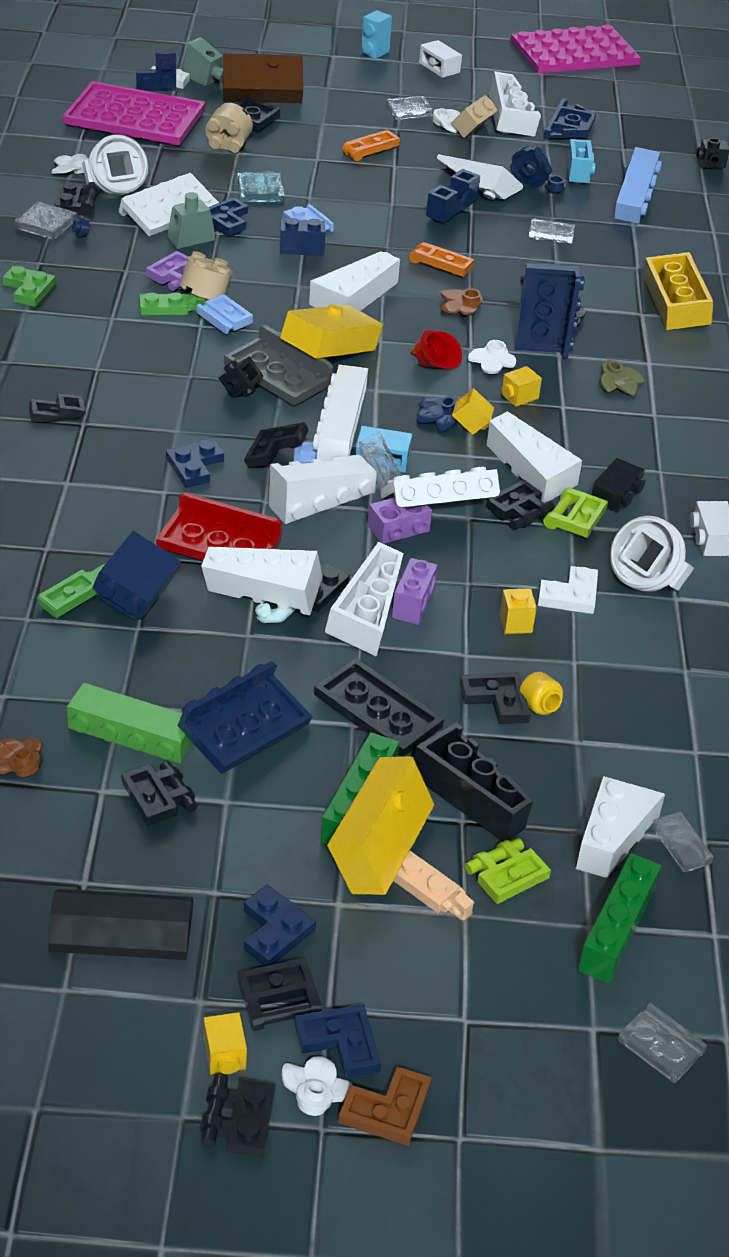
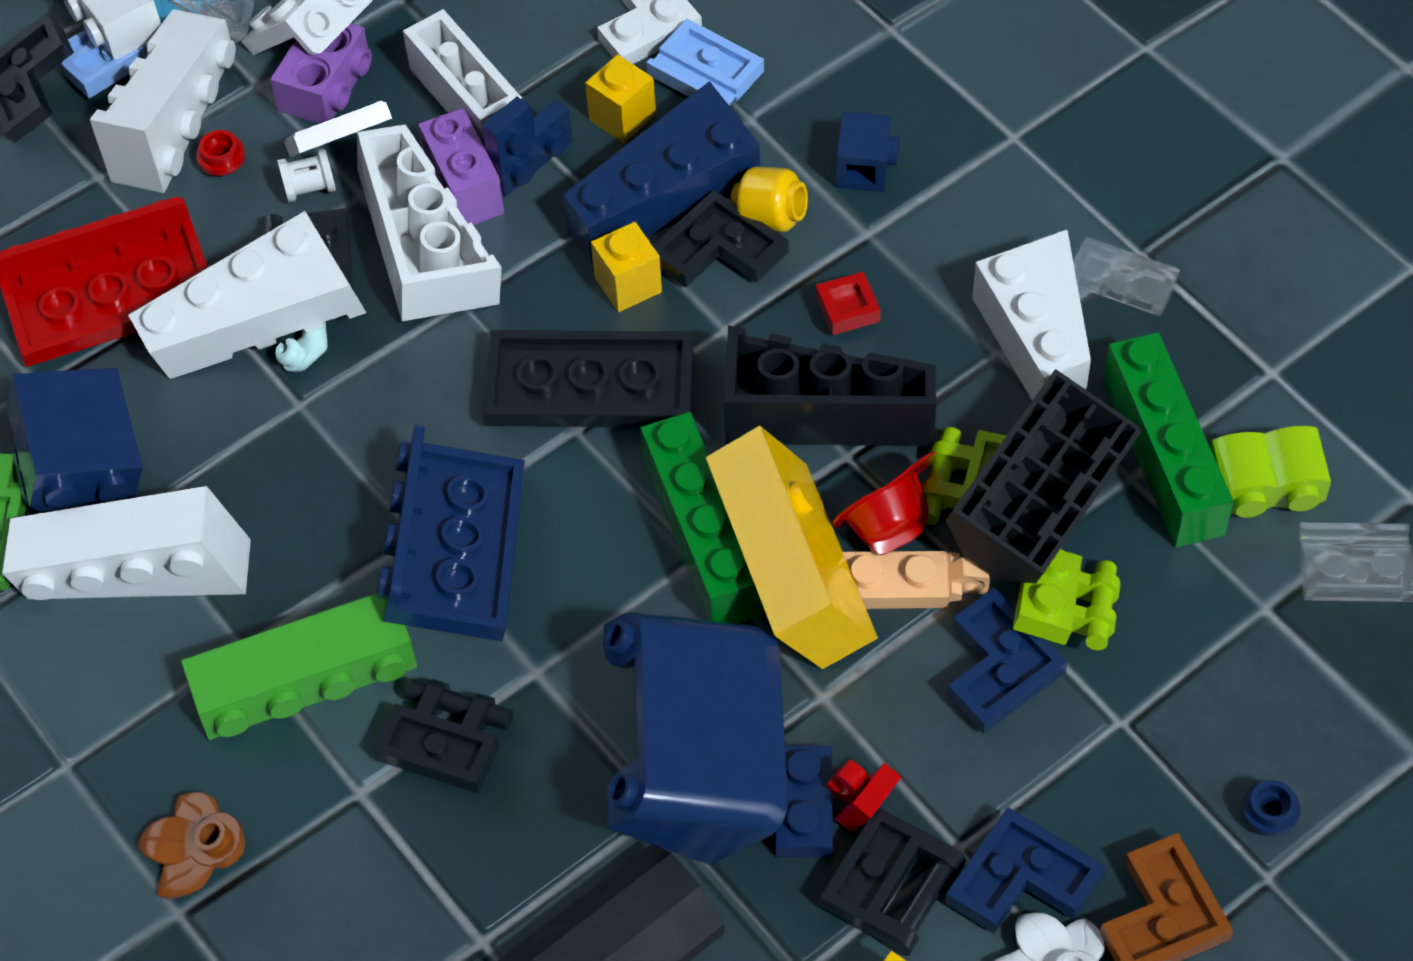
camera: 35 degrees left, 15 degrees up
none -> white wedge [2,486,251,600]
none -> red plate [196,130,246,176]
none -> white bush [277,149,336,203]
none -> white tile [284,101,392,158]
none -> white brick [403,9,522,150]
none -> dark blue plate [482,96,573,197]
none -> dark blue wedge [563,81,760,264]
none -> yellow brick [591,222,662,313]
none -> dark blue windscreen [603,612,788,865]
none -> light blue plate [646,18,764,105]
none -> red plate [816,272,881,335]
none -> red tile [825,759,902,833]
none -> red piece [833,451,937,555]
none -> dark blue brick [836,112,900,192]
none -> black piece [946,369,1143,584]
none -> dark blue plate [947,588,1068,734]
none -> lime plate [1013,549,1121,651]
none -> lime brick [1210,426,1331,518]
none -> dark blue plate [1242,780,1300,837]

